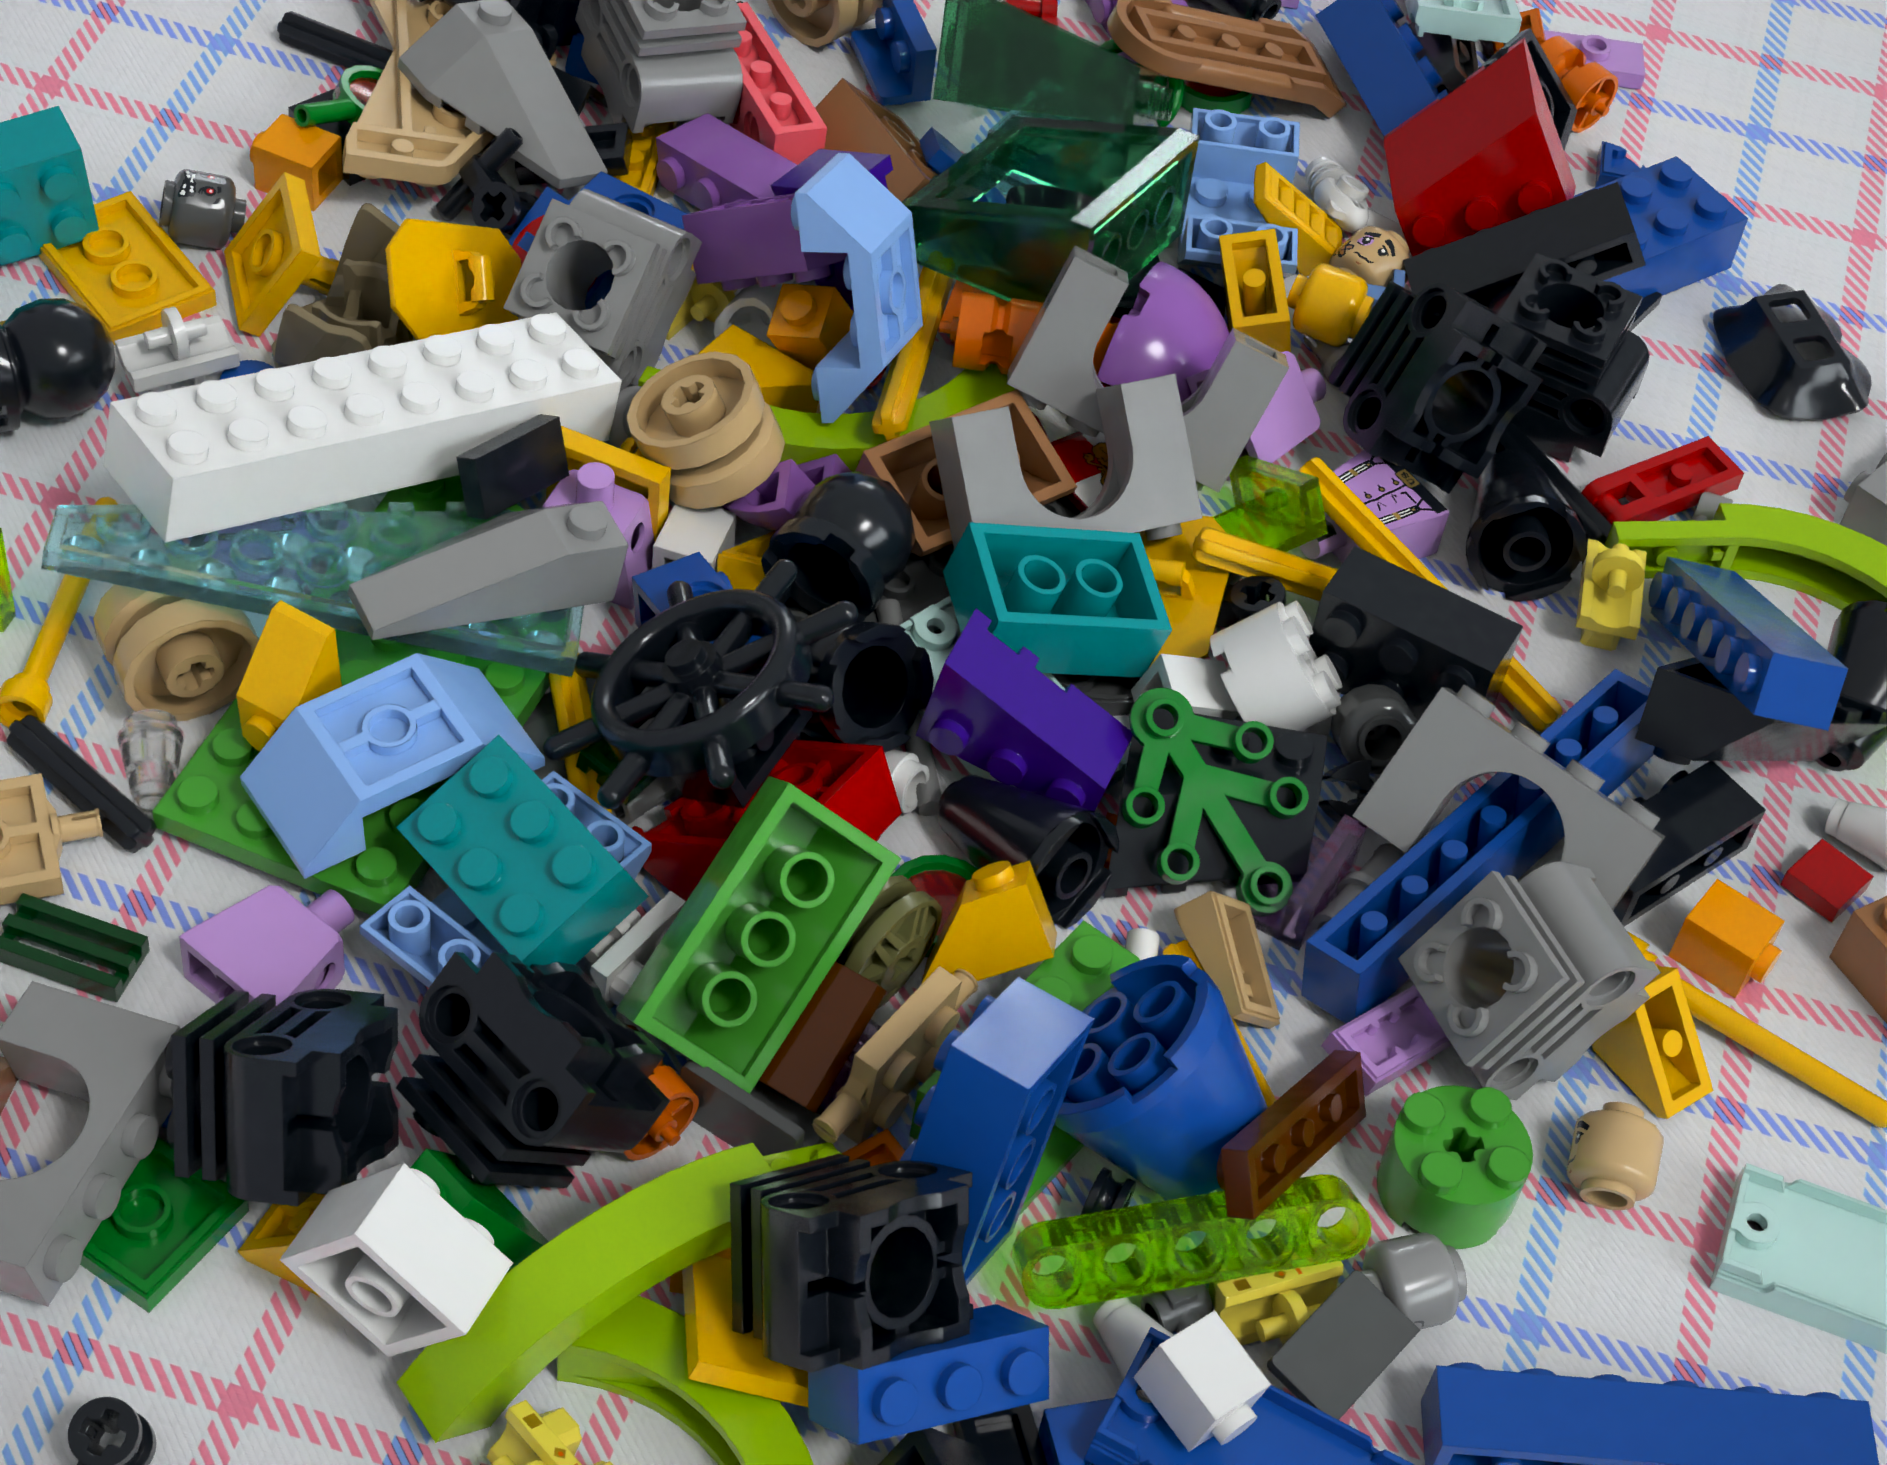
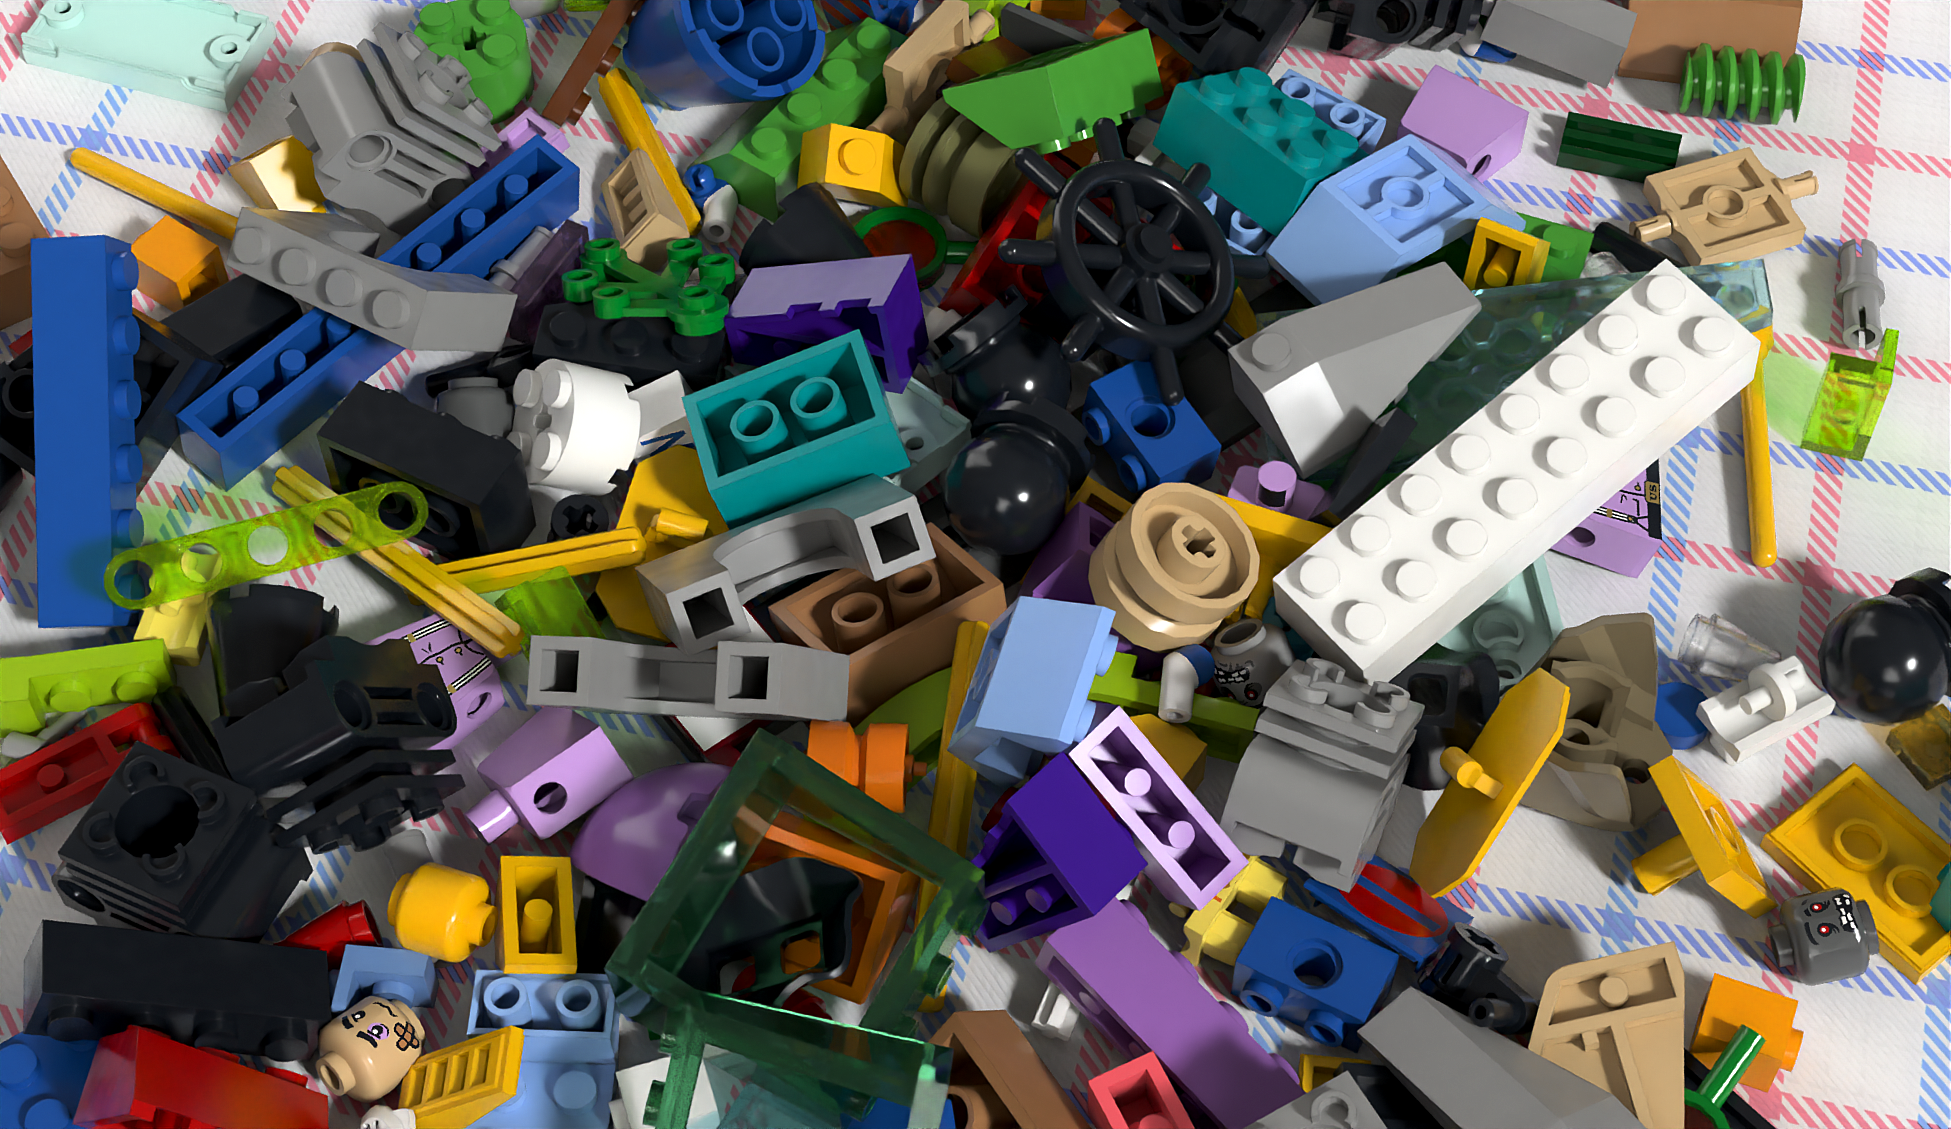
camera: 175 degrees left, 5 degrees up
none -> clear neon green beam [103,481,428,611]

